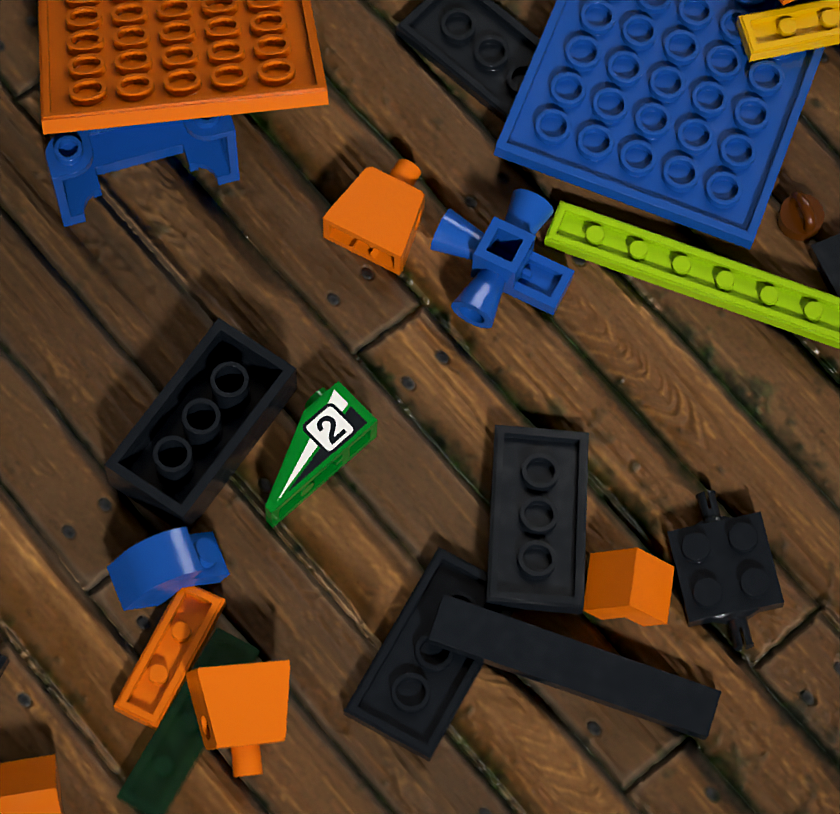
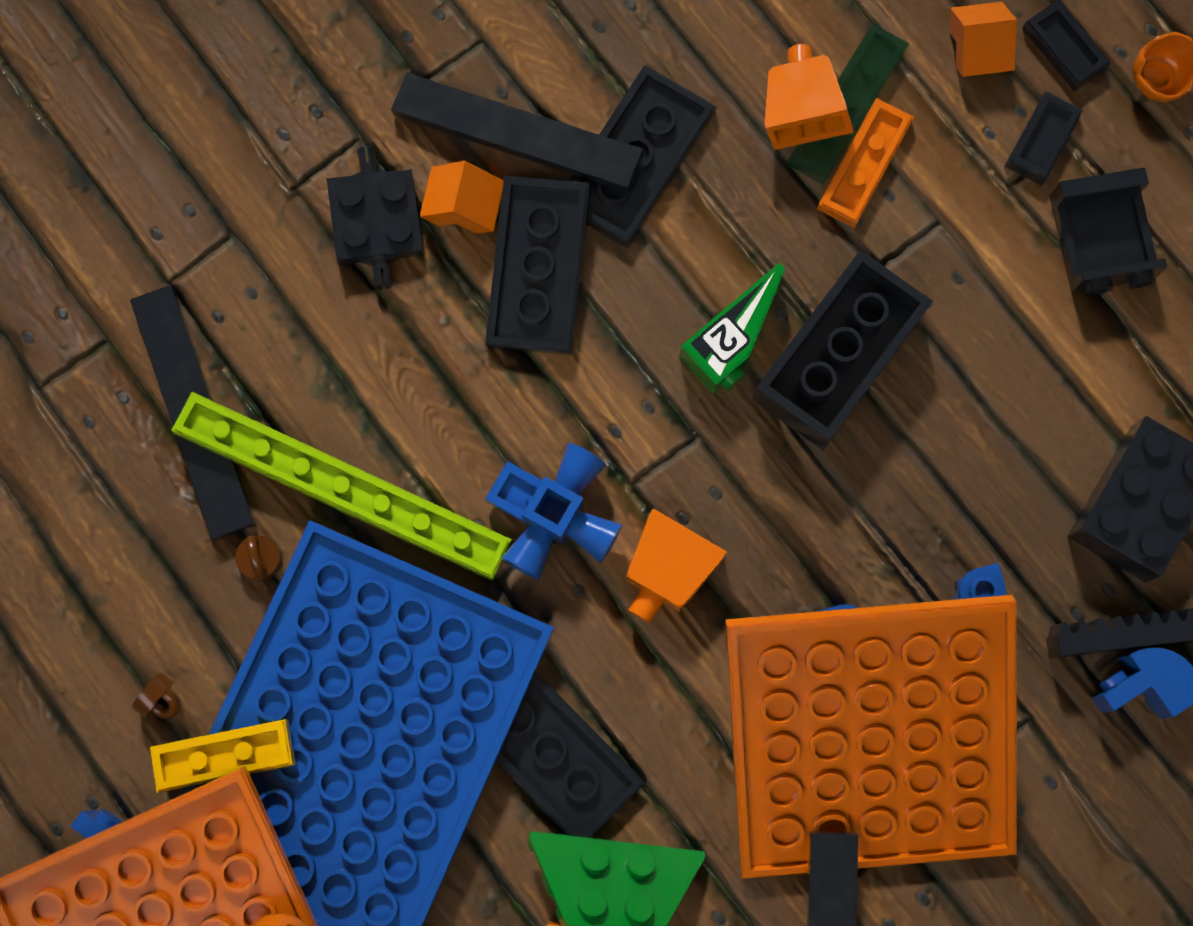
camera: 170 degrees left, 10 degrees up
blue brick [107,527,230,611] -> none

